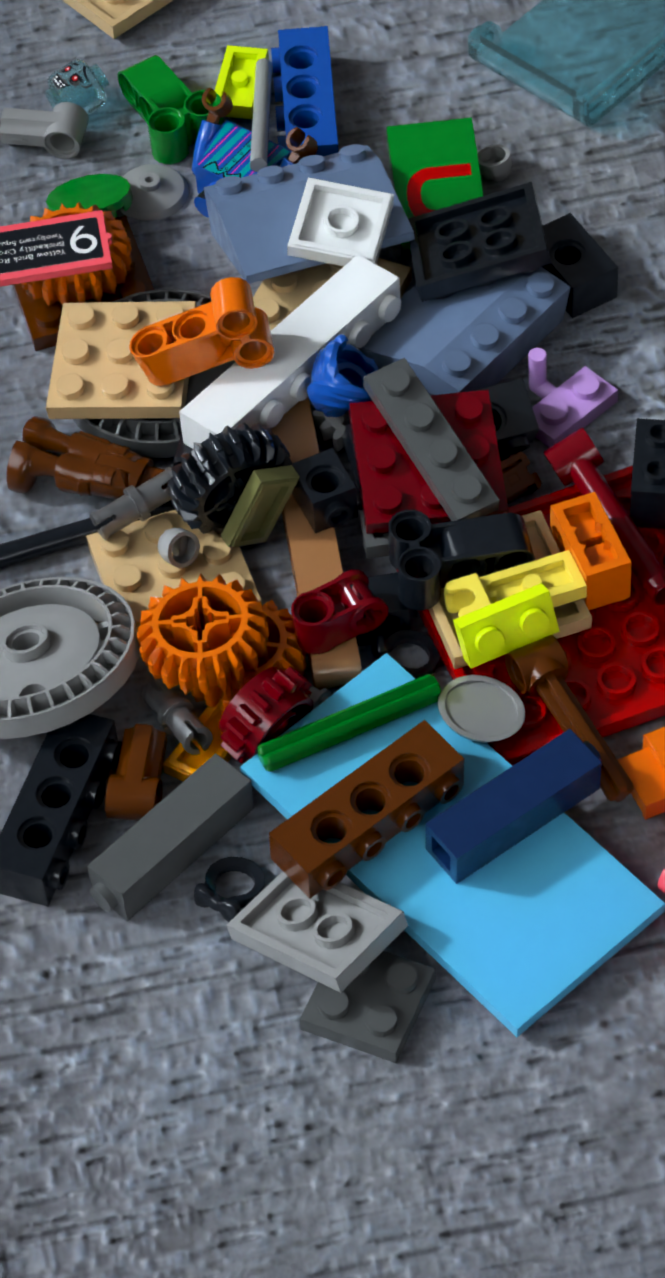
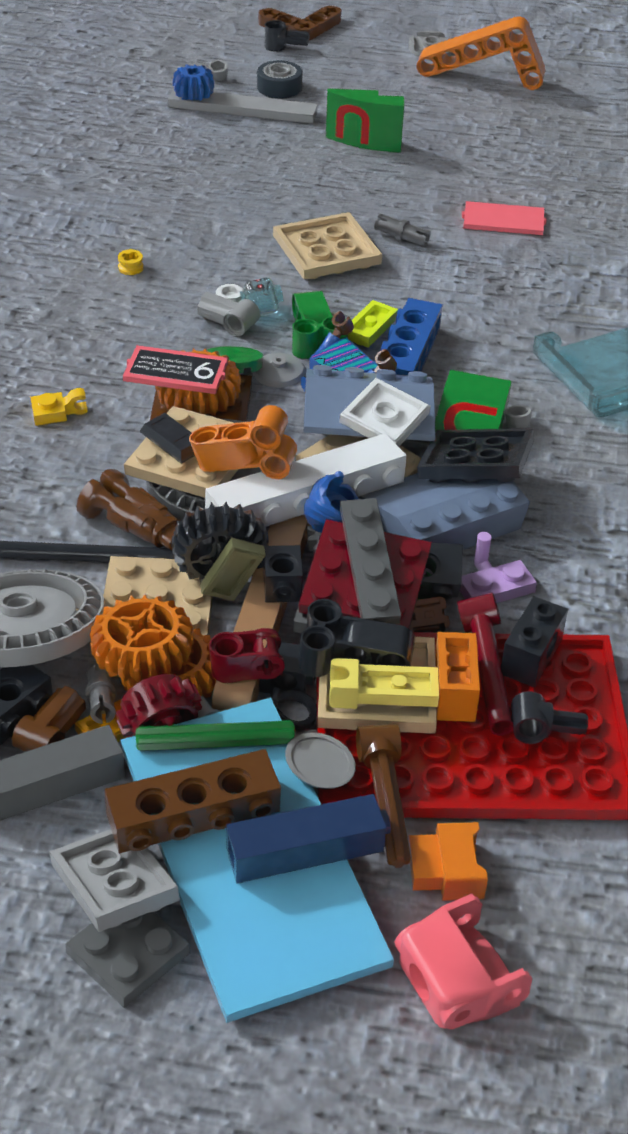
camera: 15 degrees right, 10 degrees down
flat silver pin [90,467,173,540] -> none
light grey hinge [158,527,200,568] -> none
black piece [194,857,265,922] -> none
light grey bar [250,58,272,172] -> none
neon yellow plate [453,583,560,669] -> none
black brick [541,213,618,319] -> none
none -> black tile [140,413,195,464]
none -> white tile [216,284,245,303]

